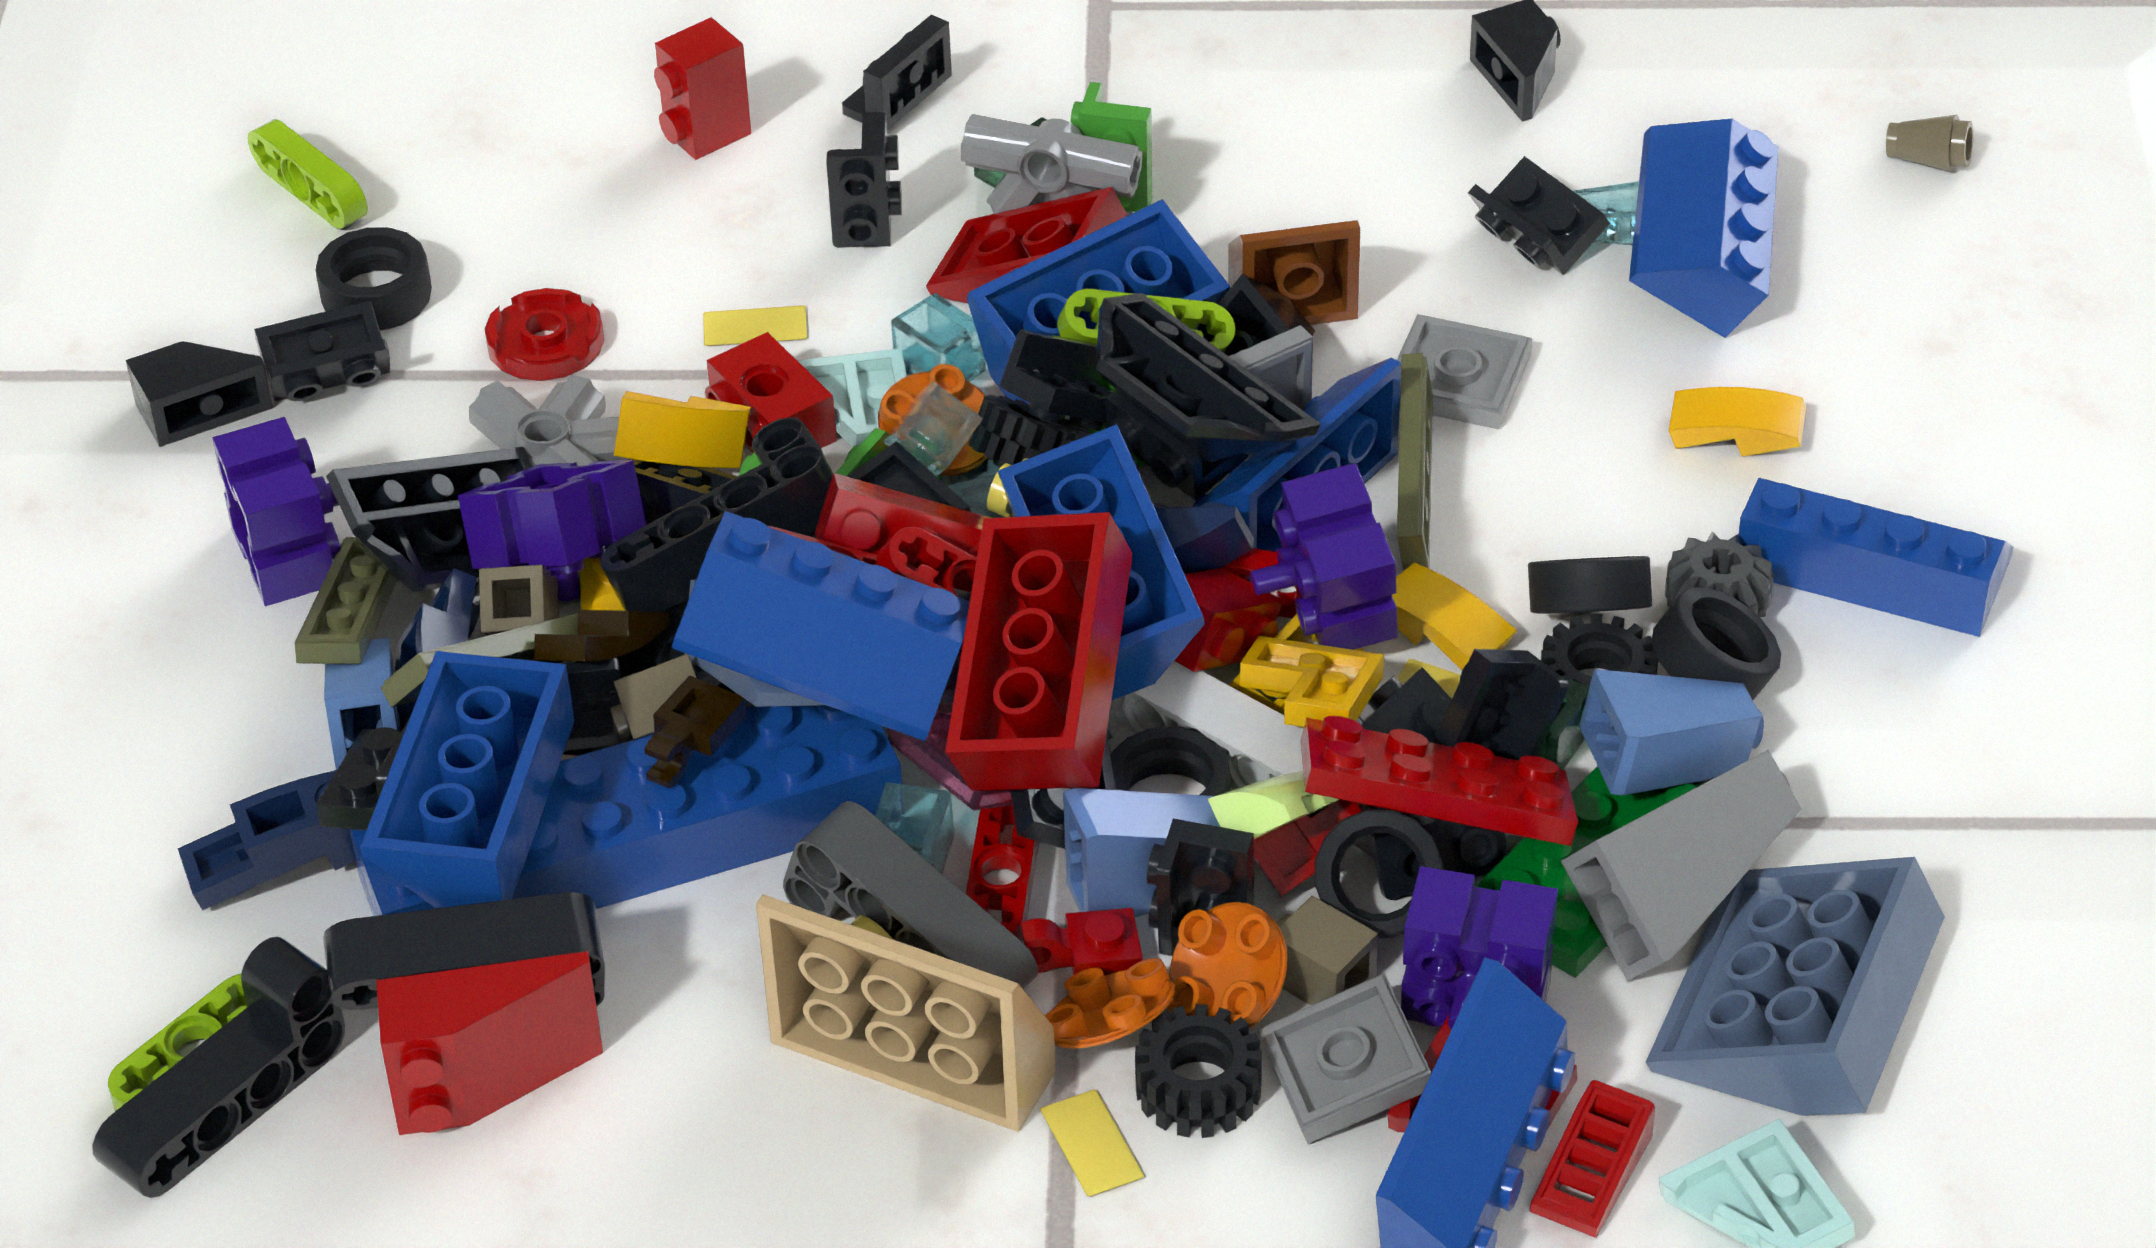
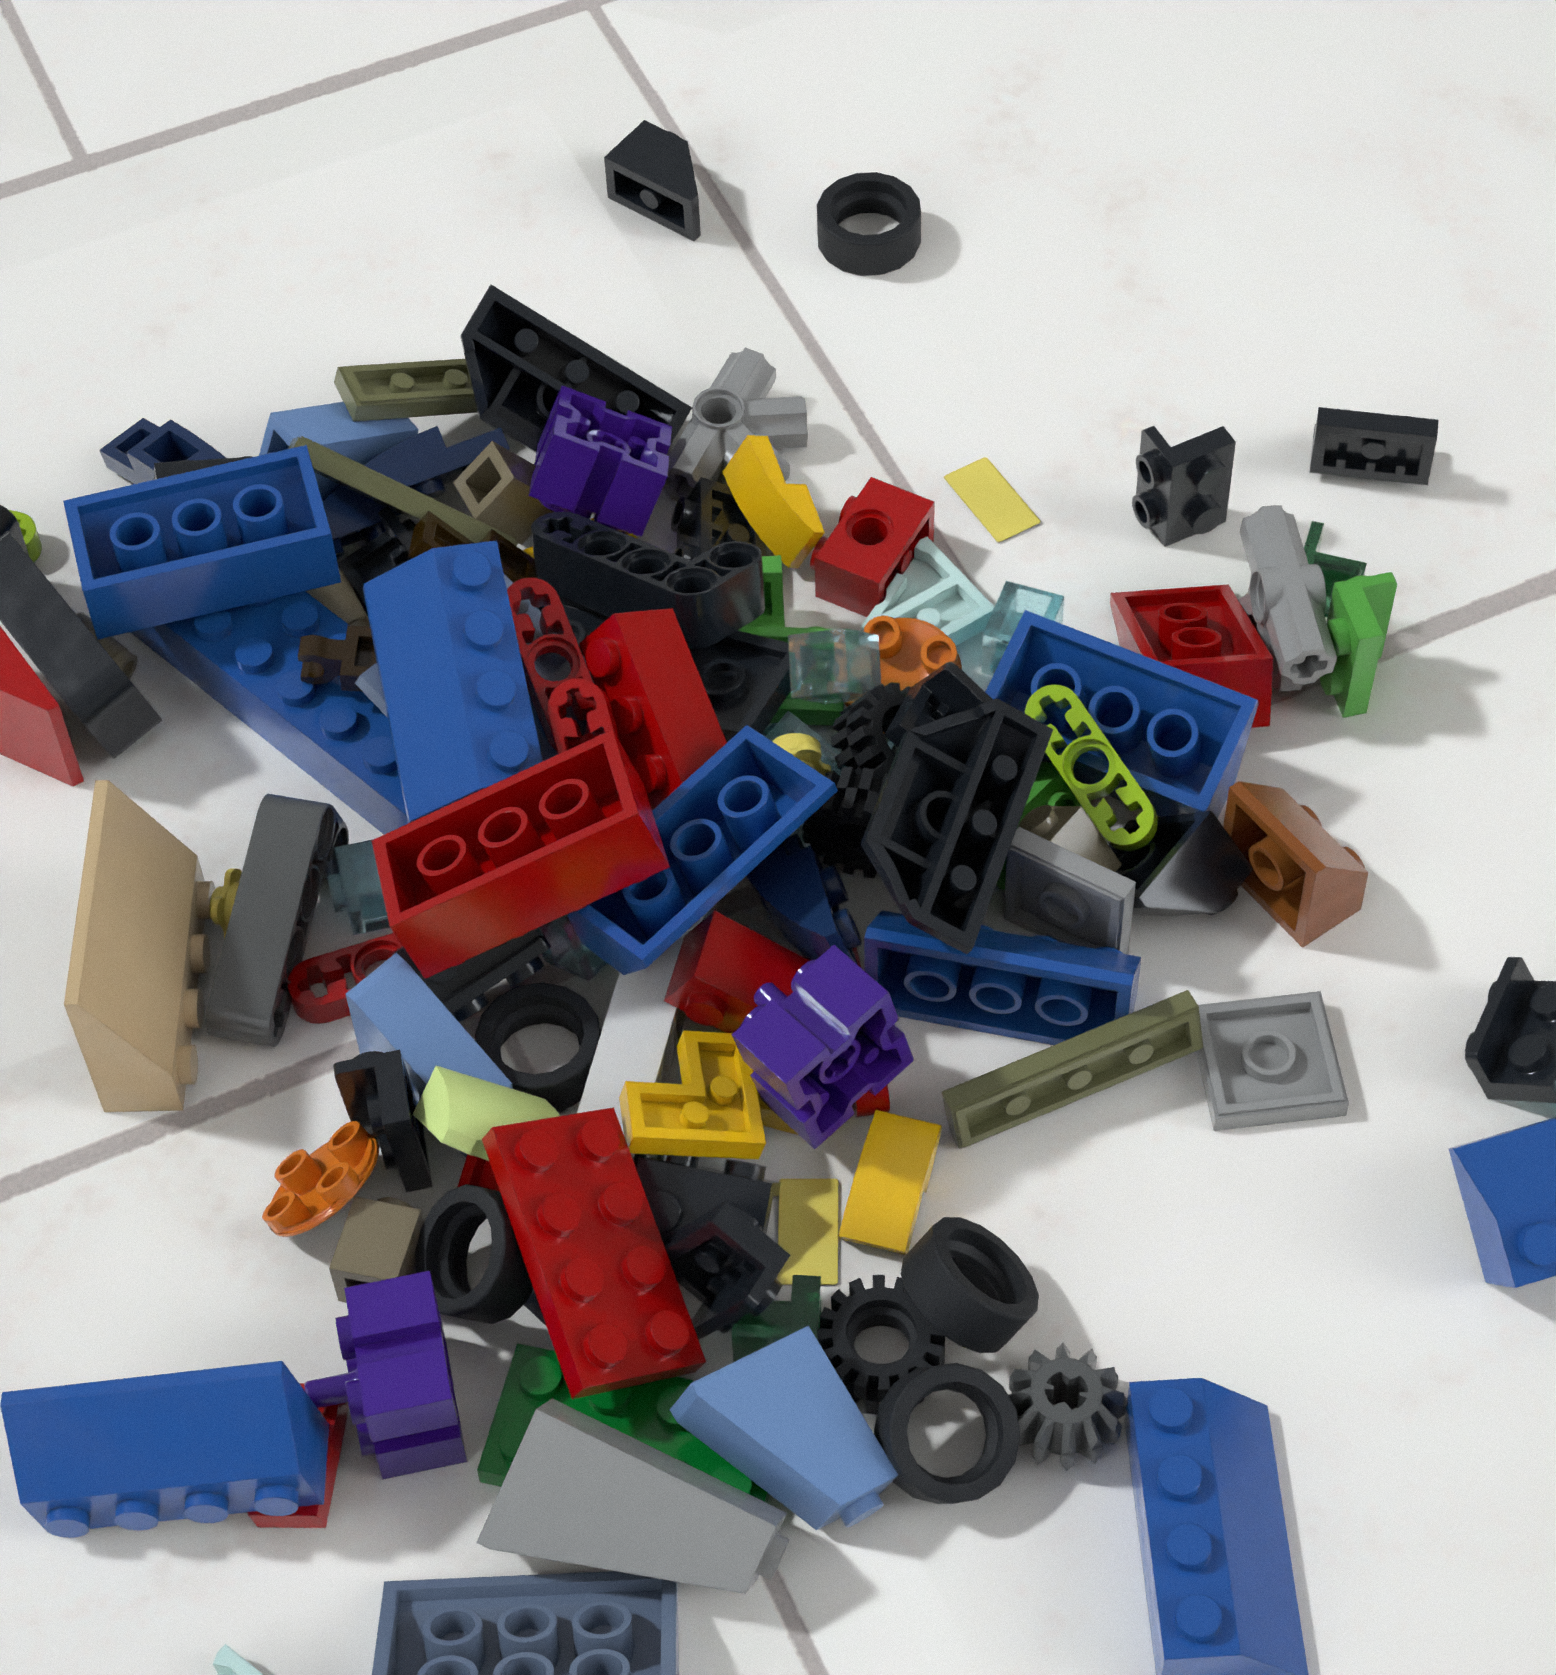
camera: 65 degrees right, 10 degrees up
dark purple brick [212,417,341,607] -> none
lime beam [247,119,368,229] -> none
black bracket [254,300,390,402] -> none
red tile [484,288,604,381] -> none
red brick [654,17,751,160] -> none
red plate [1021,907,1143,975] -> none
light yellow sticker [1040,1090,1144,1197] -> none
orange dish [1044,958,1175,1049] -> none
black tyre [1135,1004,1262,1138] -> none
light grey tile [1257,973,1431,1144] -> none
red slope [1530,1080,1655,1238] -> none
yellow slope [1668,387,1806,457] -> none

